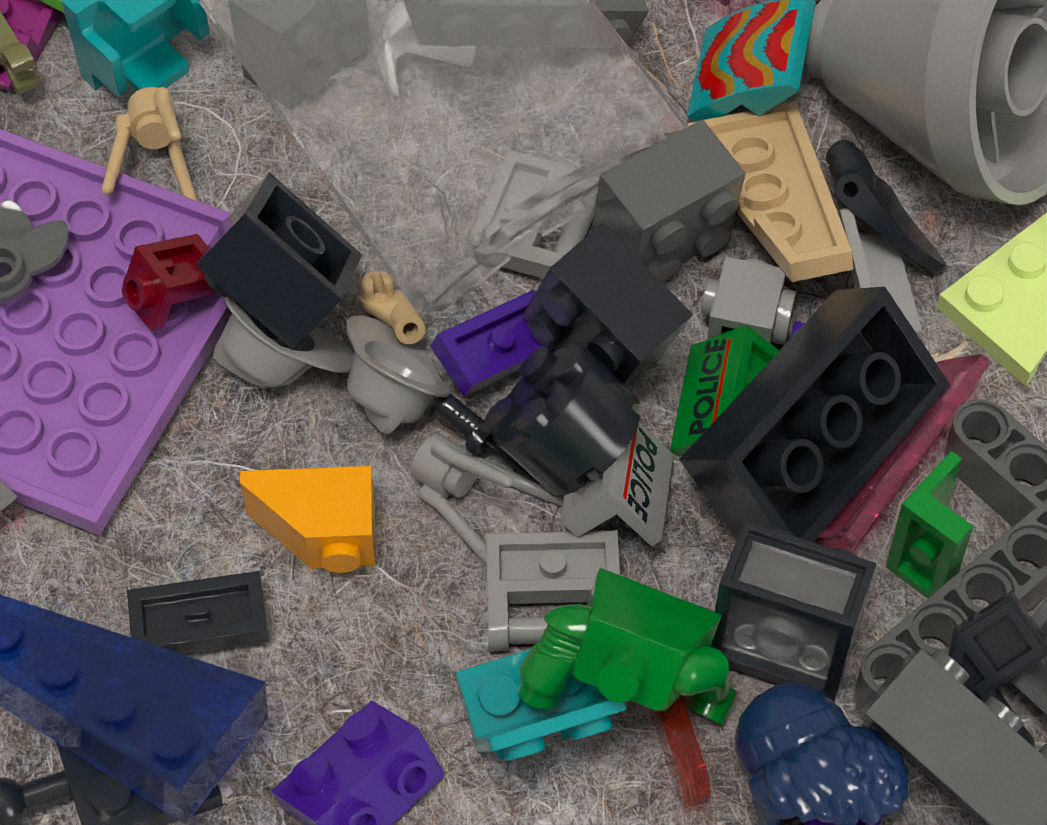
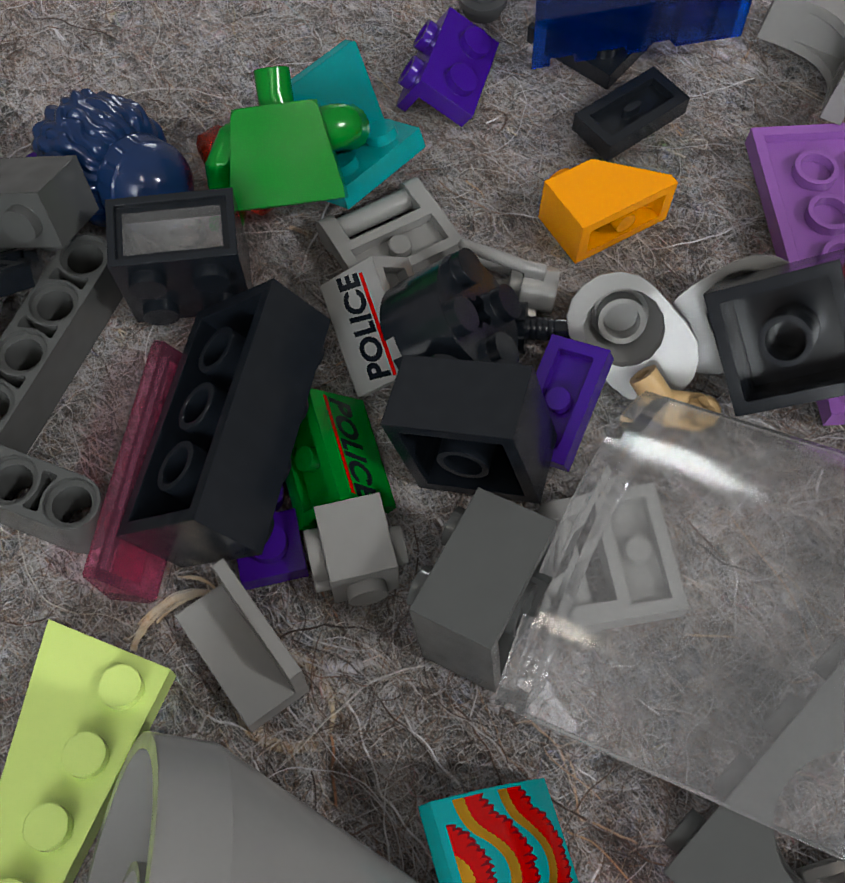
camera: 150 degrees right, 5 degrees up
tan wing [680,101,853,282] -> none
black arm [826,140,947,275] -> none
green panel [885,451,973,599] -> none

